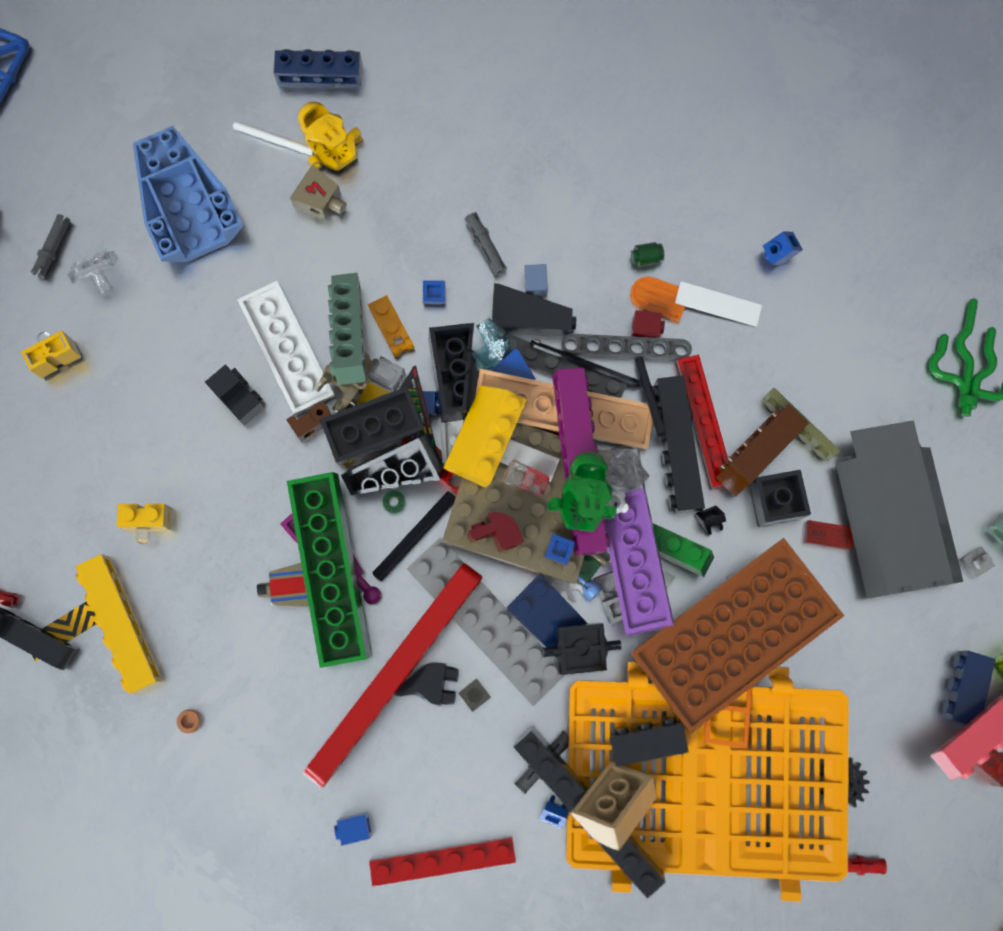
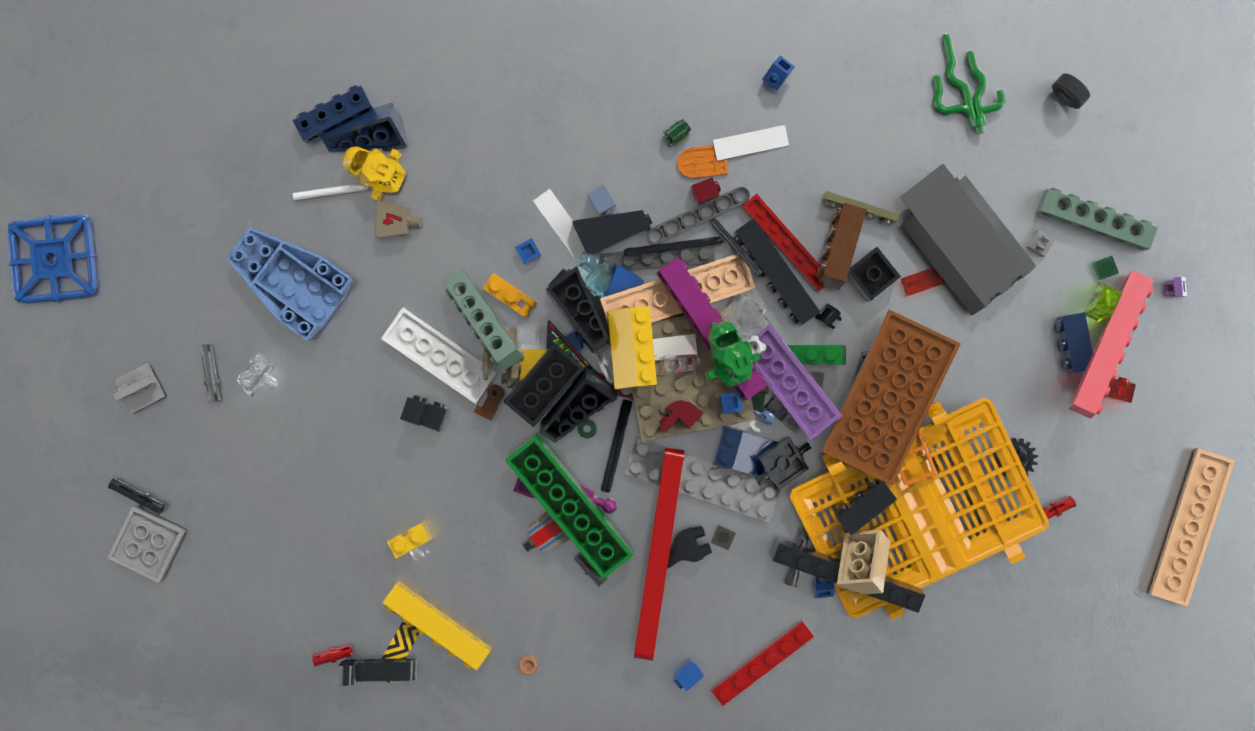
camera: 25 degrees left, 10 degrees up
yellow piece [21,330,81,378] -> none
dark grey pin [465,212,507,275] -> none
none -> dark blue wedge [320,103,407,152]
none -> white sticker [533,189,586,261]
none -> dark grey axle [574,552,607,587]

